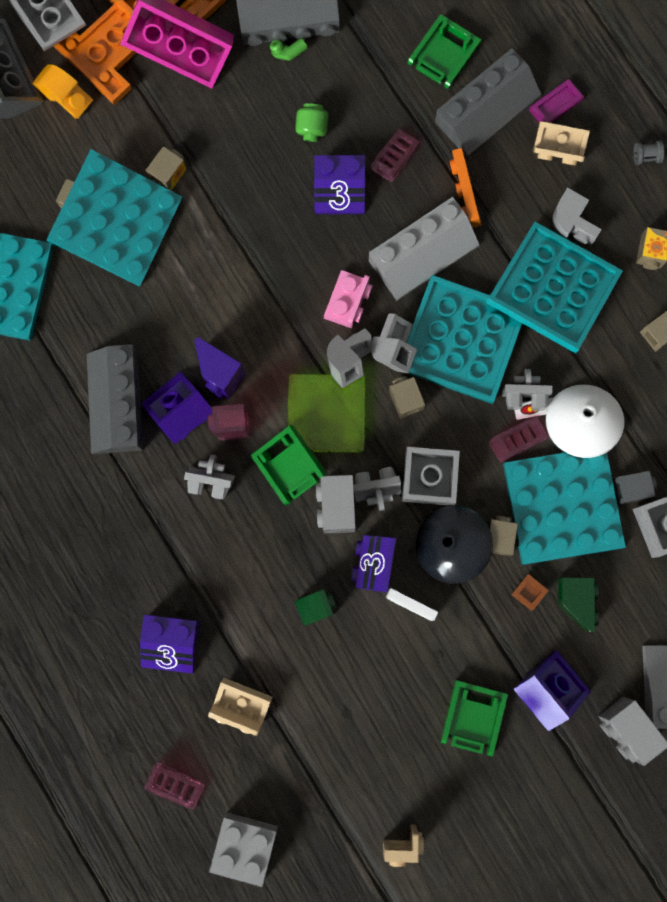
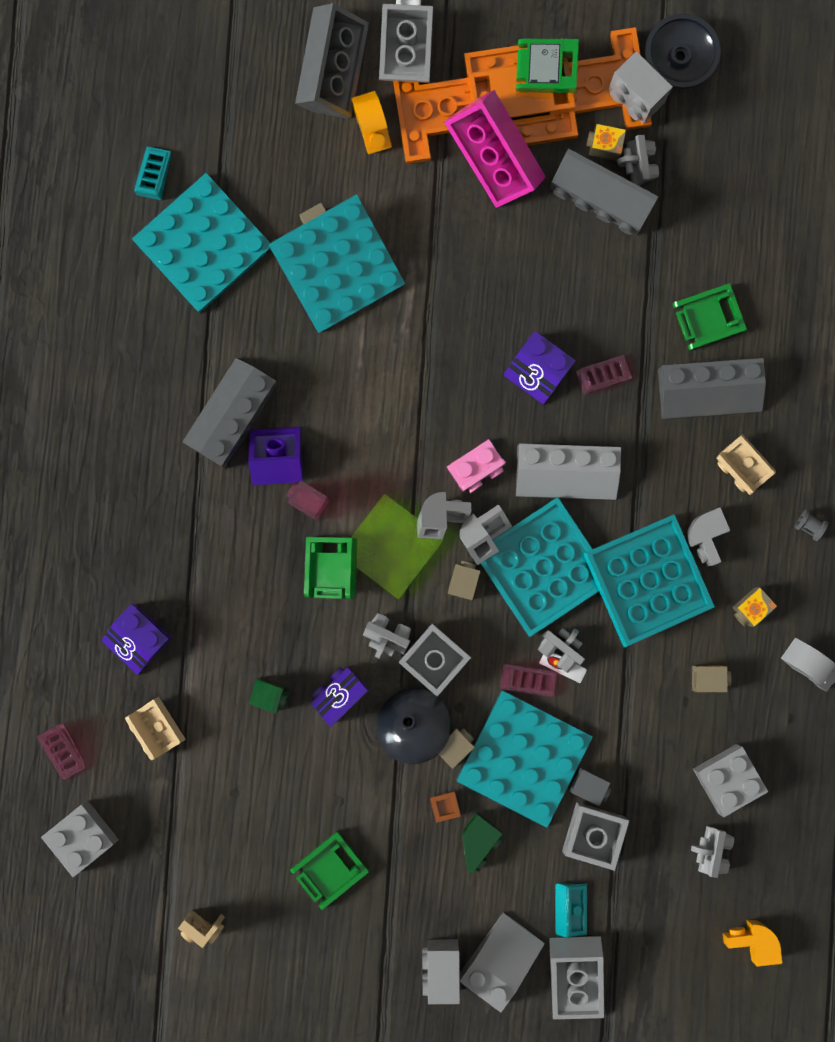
camera: 30 degrees right, 5 degrees up
dark tan brick [146,147,187,191] -> none
light grey hips [184,455,235,500] -> none
dark purple slope [195,337,246,399] -> none
bright green arm [270,38,308,61] -> none
bright green head [295,104,329,142] -> none
light grey brick [316,475,355,534] -> none
white tile [386,588,438,621] -> none
orange plate [449,148,482,228] -> none
dark purple slope [514,650,591,731] -> none
magenta tile [529,79,584,123] -> none
white dish [546,385,624,458] -> none

